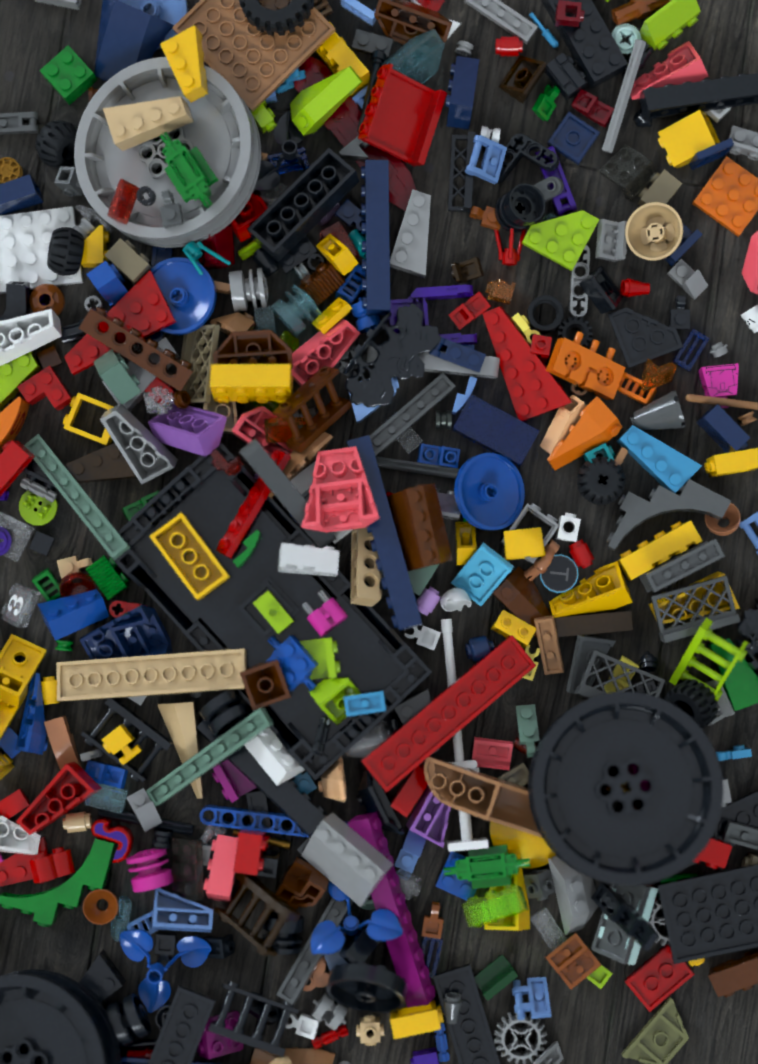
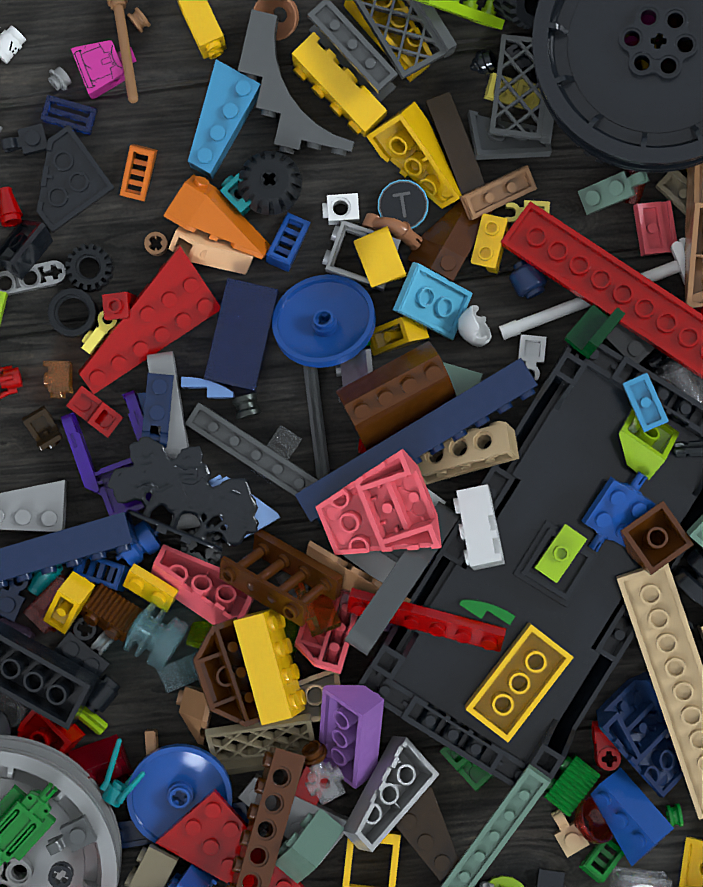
camera: 105 degrees left, 0 degrees up
clear red bracket [210,450,244,476] -> none
light grey wheel [229,268,269,312] -> none
lime bracket [299,637,340,680] -> none
dark pink piece [302,590,348,637] -> none
lavender brick [416,586,441,616] -> none
blue slope [417,443,460,468] -> none
orange piece [546,331,626,400] -> none
red brick [569,539,595,569] -> none
medium nougat tile [614,447,628,466] -> none
dark grey cone [631,390,686,431] -> none
clear orange slope [642,359,677,391] -> none
dark blue brick [697,404,750,453] -> none
none -> blue slope [266,212,311,272]
none -> dark green panel [564,305,625,359]

